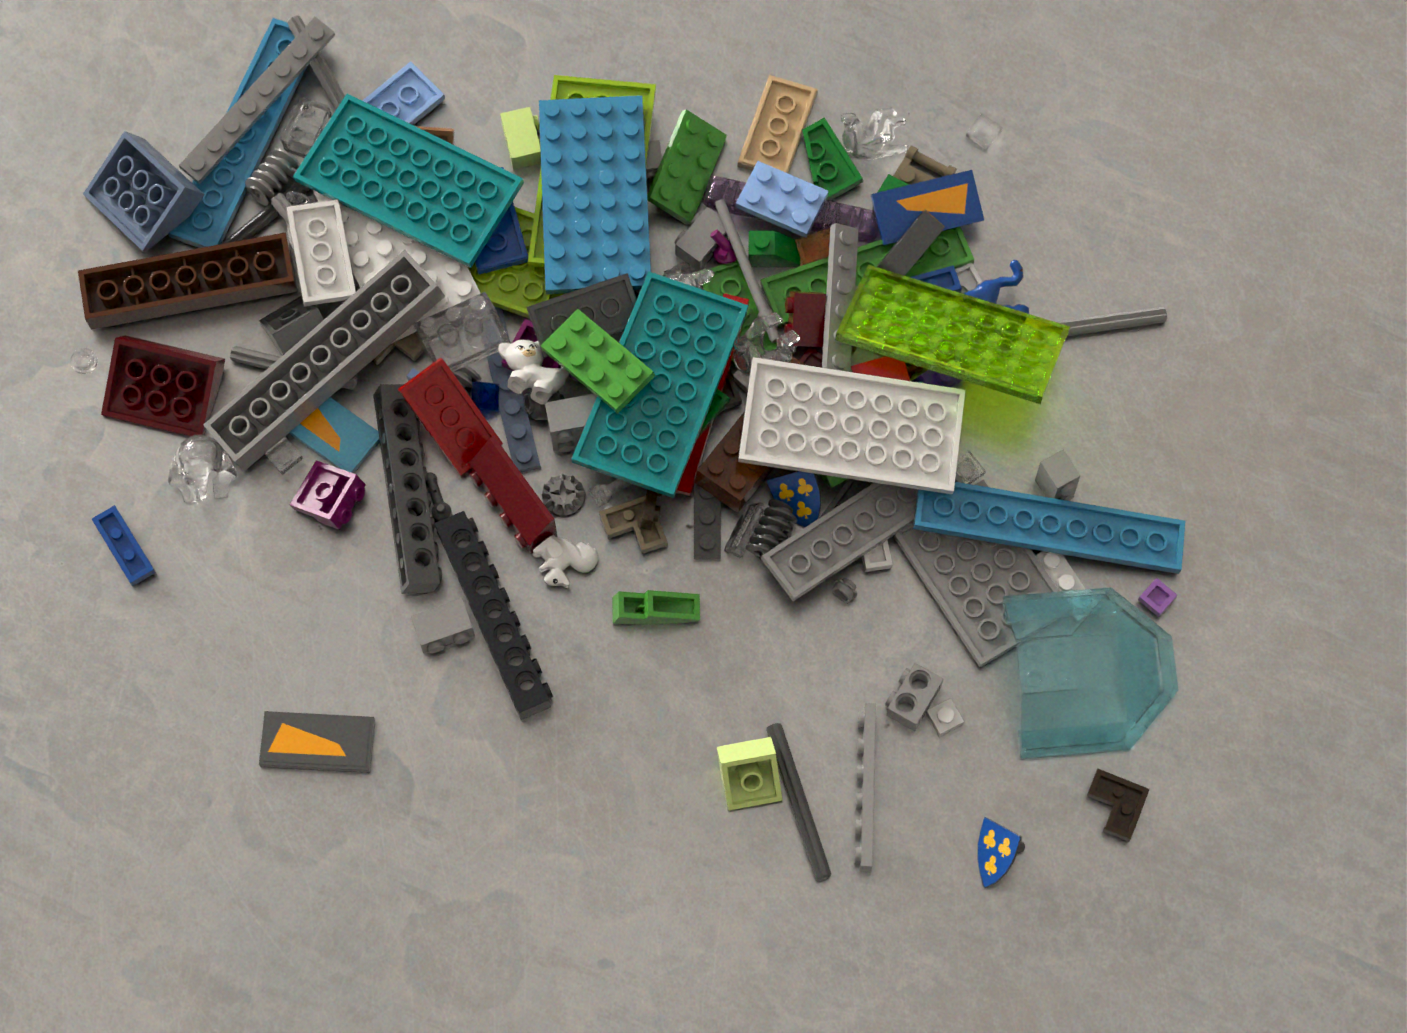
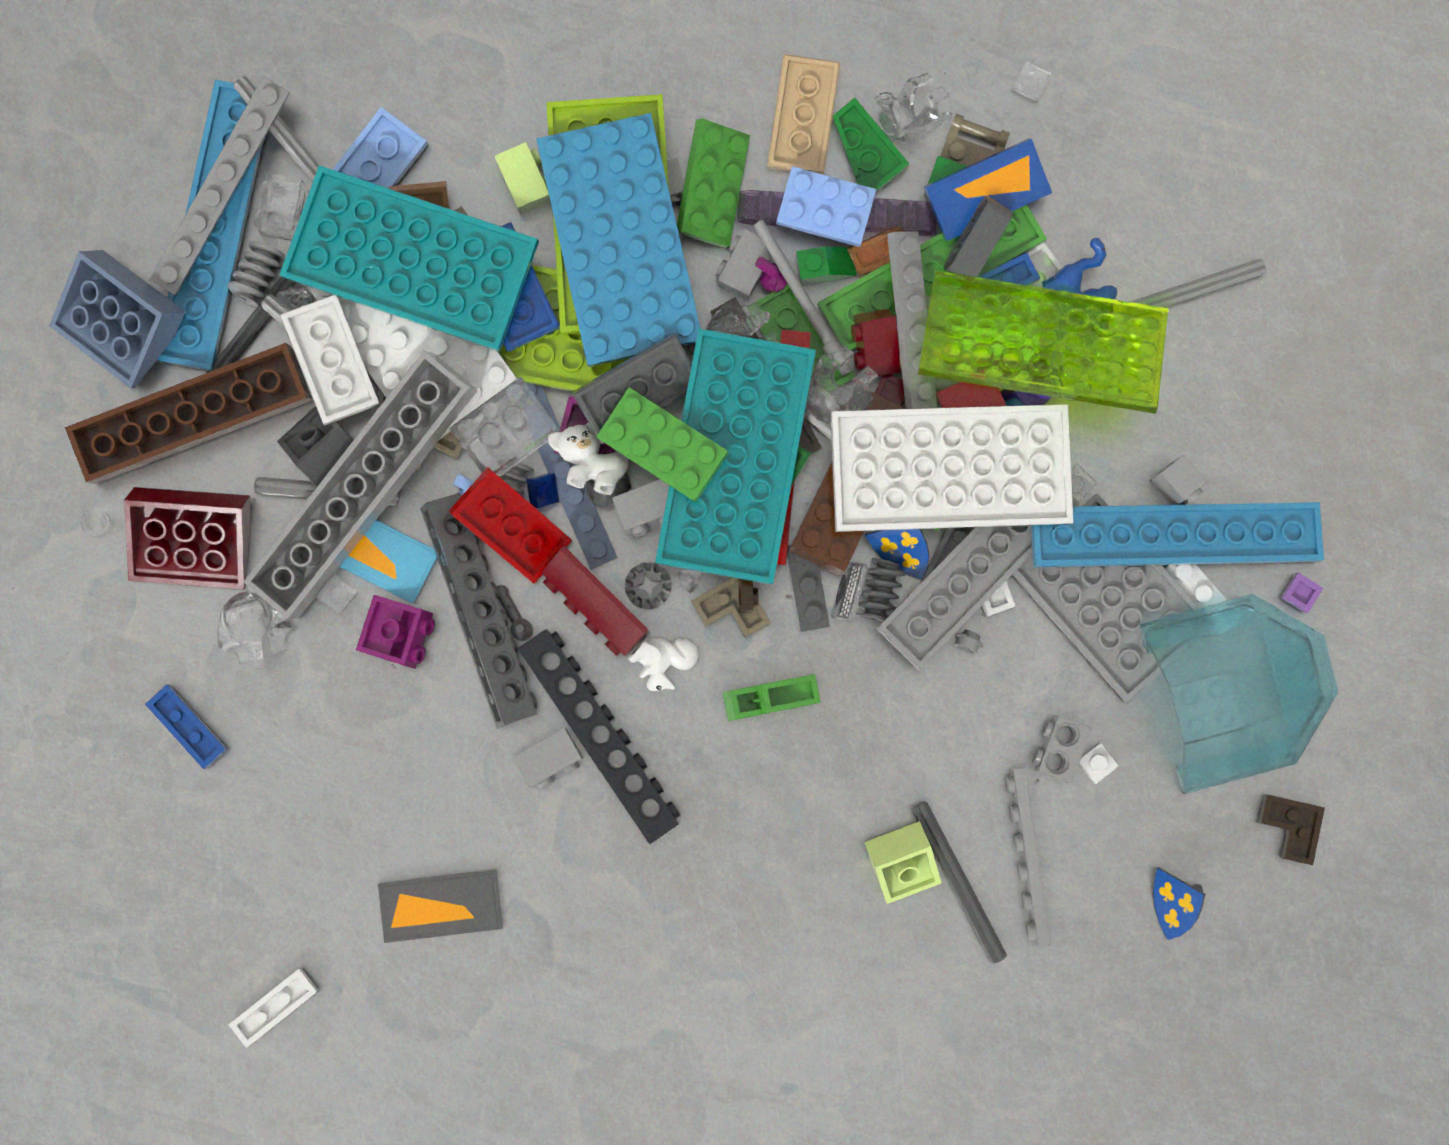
camera: 10 degrees left, 15 degrees up
none -> white plate [229,968,319,1048]

